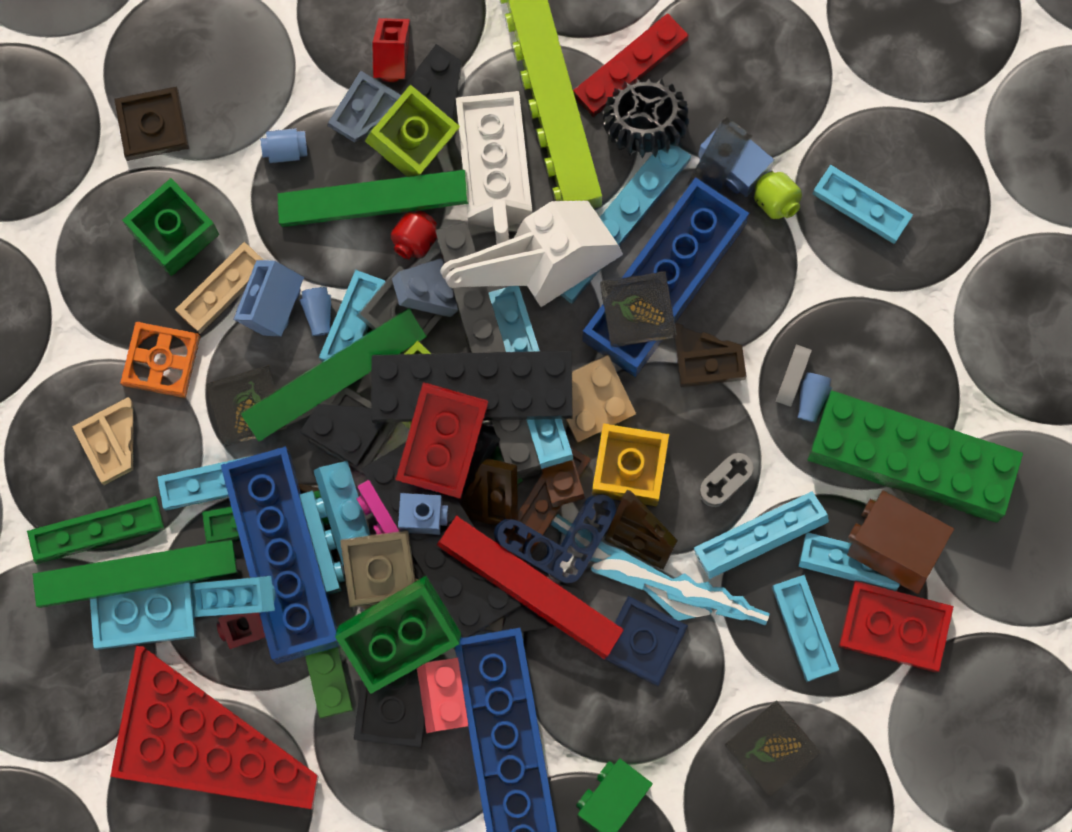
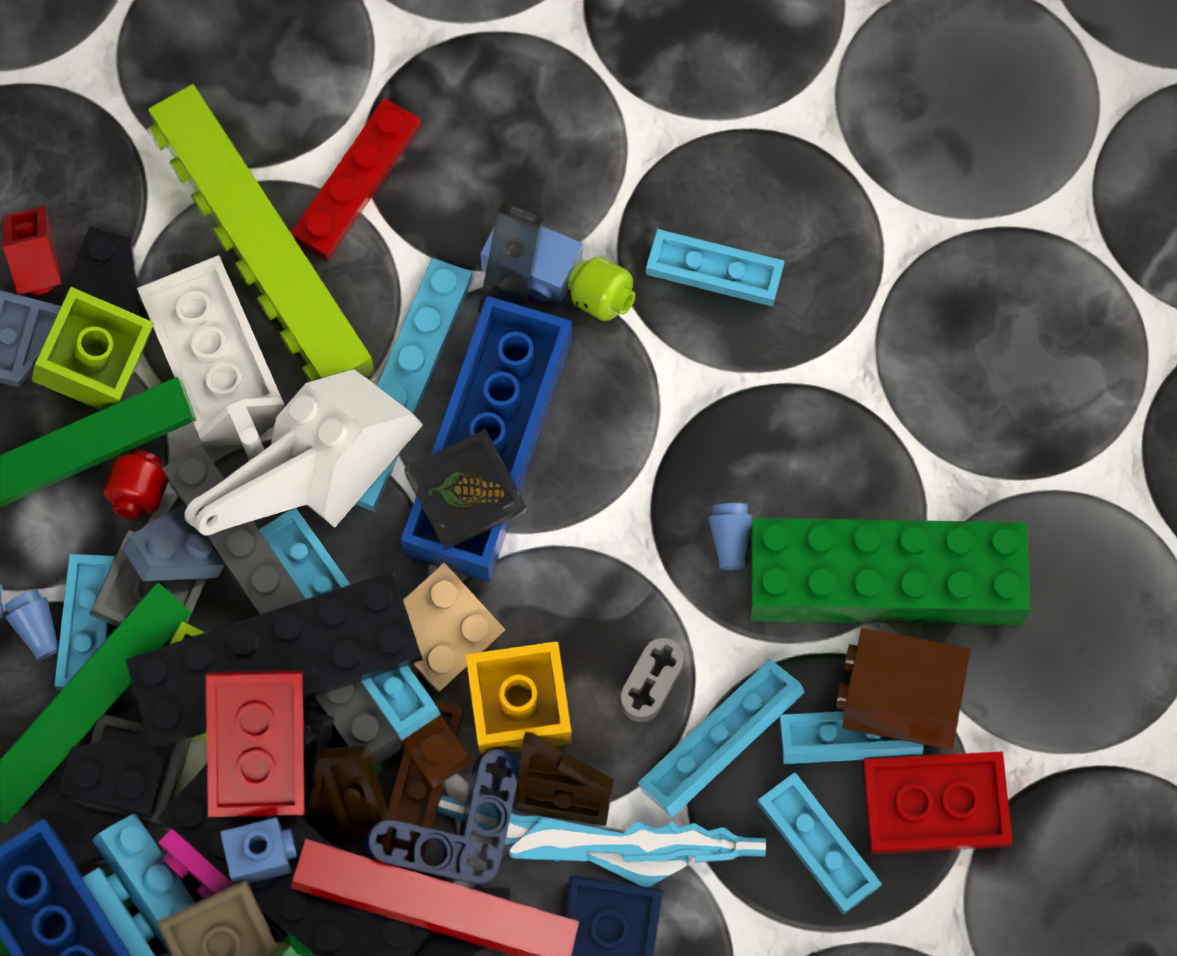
camera: 20 degrees left, 5 degrees down
black gear [603,76,689,159] -> none
dark brown wing [672,323,747,387] -> none
light grey beam [775,344,812,407] -> none

